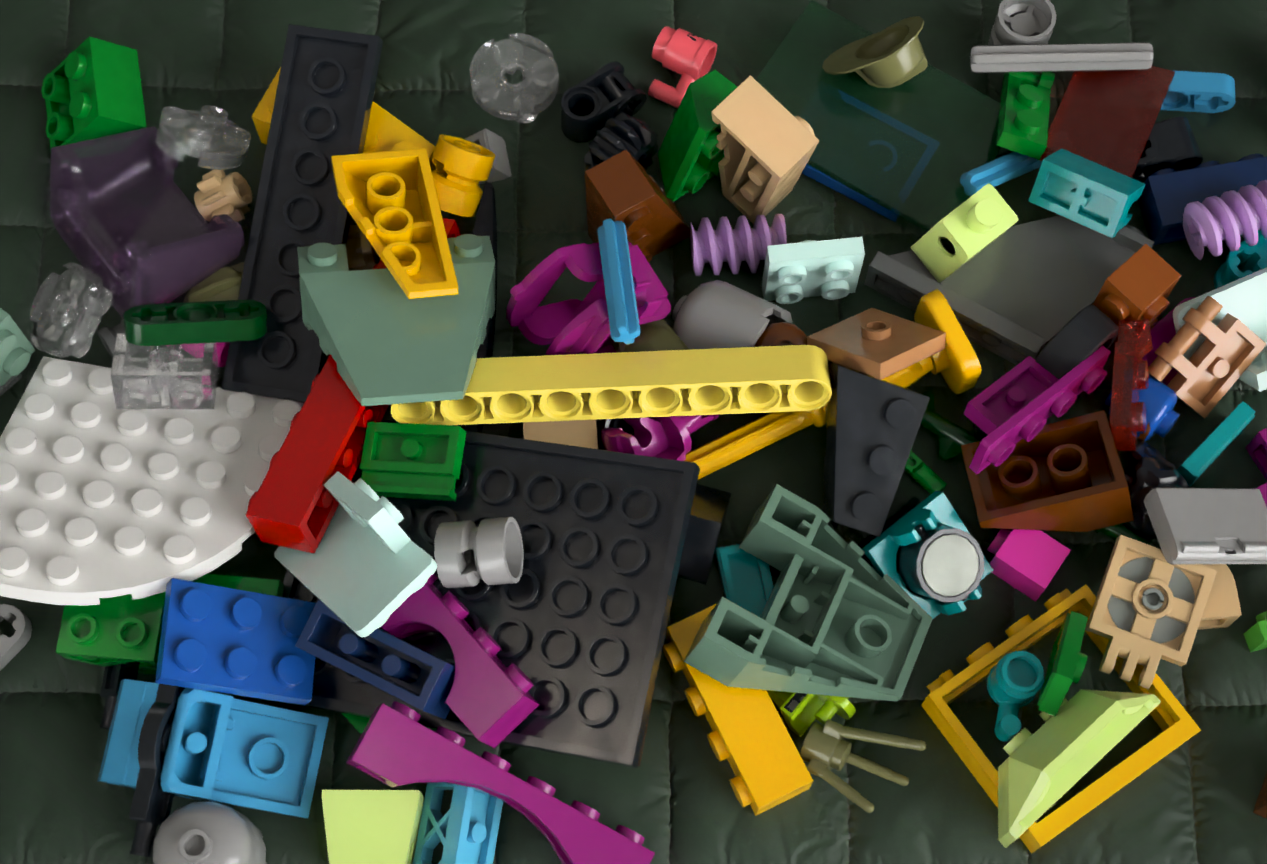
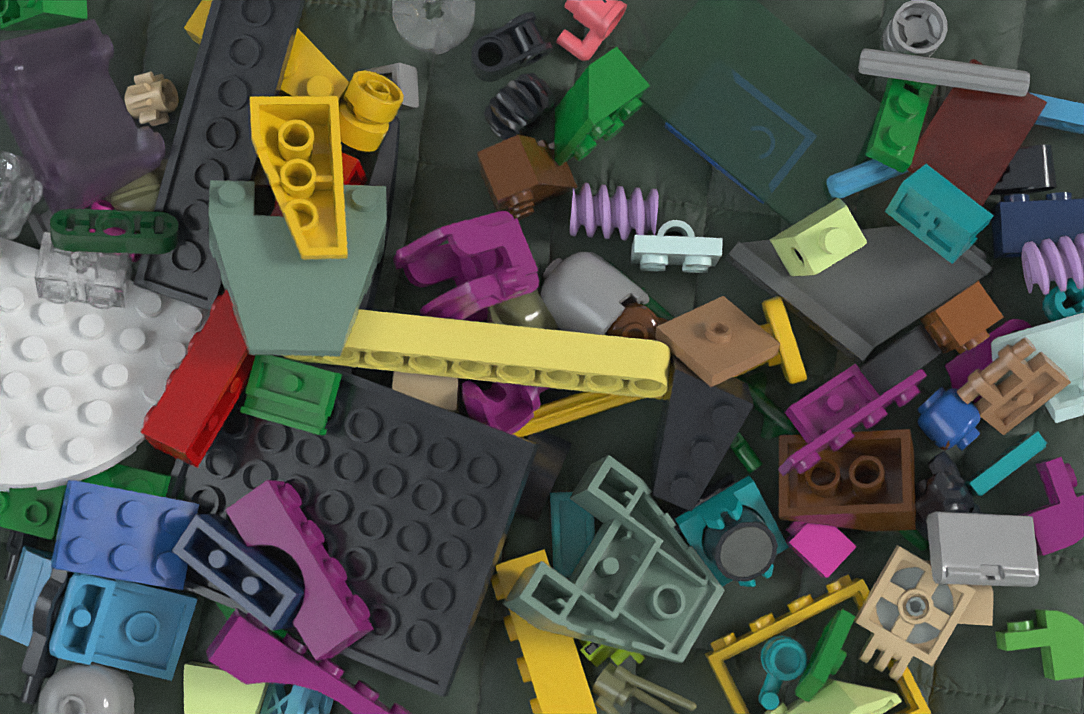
camera: 10 degrees right, 15 degrees up
clear plate [156,105,251,170] -> none
light aqua bracket [274,471,437,637] -> none
light grey wheel [434,517,524,588] -> none
dark azure axle [597,218,641,345] -> none
tan wedge [711,75,820,224] -> none
olive piece [822,16,928,88] -> none
clear red hinge [1110,319,1153,451] -> none

